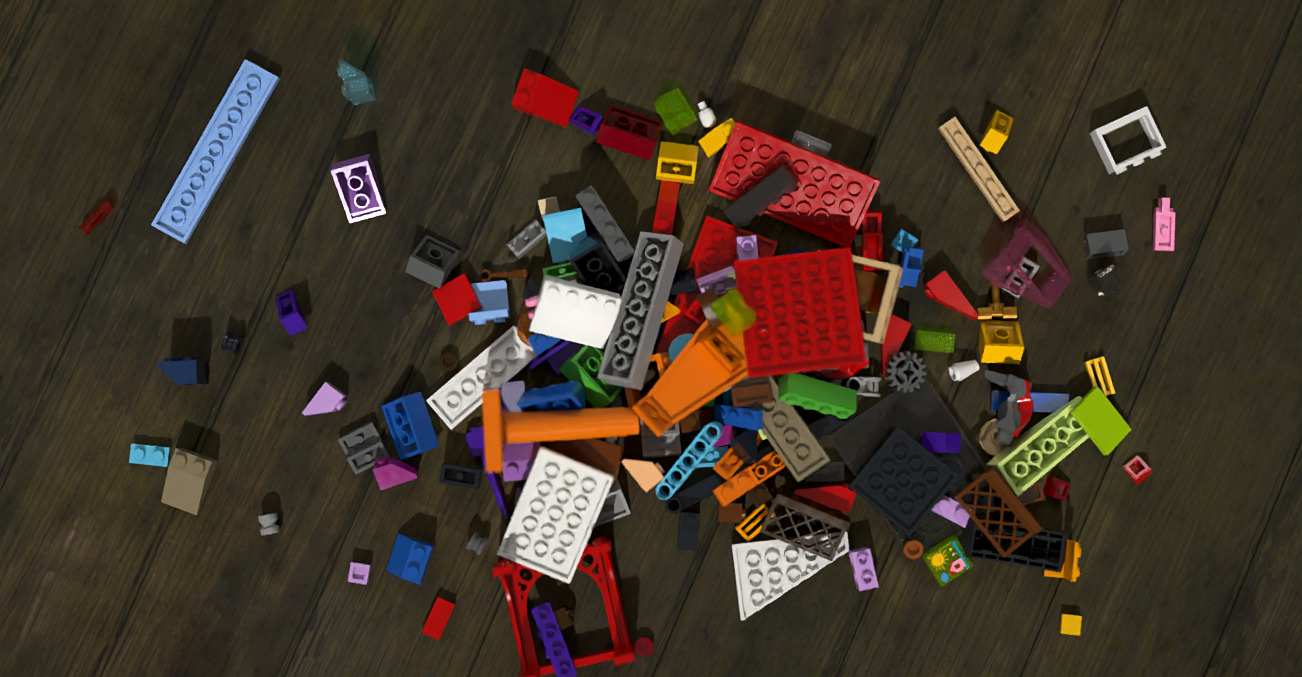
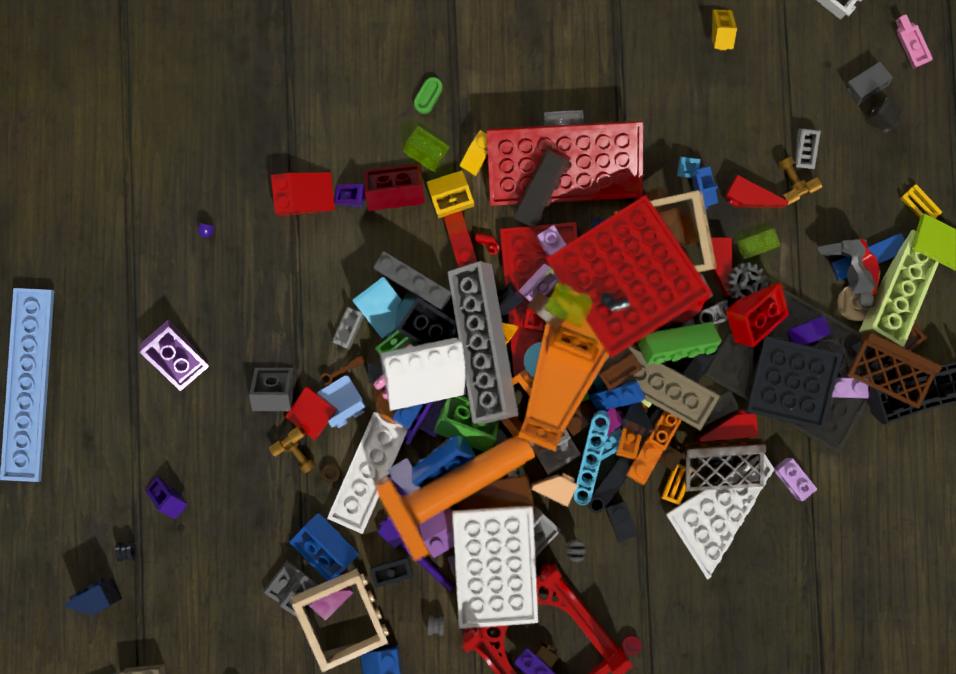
camera: 20 degrees left, 0 degrees up
lavender slope [302,382,347,415] -> none
clear light blue slope [337,59,377,105] -> none
tan slope [538,196,560,221] -> none
white cylinder [698,101,716,128] -> none
reddish brown brick [717,501,746,523] -> none
red slope [860,210,883,271] -> none
dark orange tile [903,539,923,559] -> none
clear neon green tile [922,534,973,587] -> none
tan plate [938,117,1020,222] -> none
white cone [949,360,979,381] -> none
yellow slope [979,320,1024,364] -> none
clear pink windscreen [981,217,1072,309] -> none
dark red slope [1043,476,1071,501] -> none
none -> dark purple hinge [198,223,214,238]
none -> pearl gold bar [269,424,316,474]
none -> tan window [291,569,389,672]
none -> bright green tile [414,77,442,114]
none -> red arm [475,233,499,255]
none -> dark grey arm [565,539,586,562]
none -> black arm [600,292,630,311]
none -> red slope [726,283,789,347]

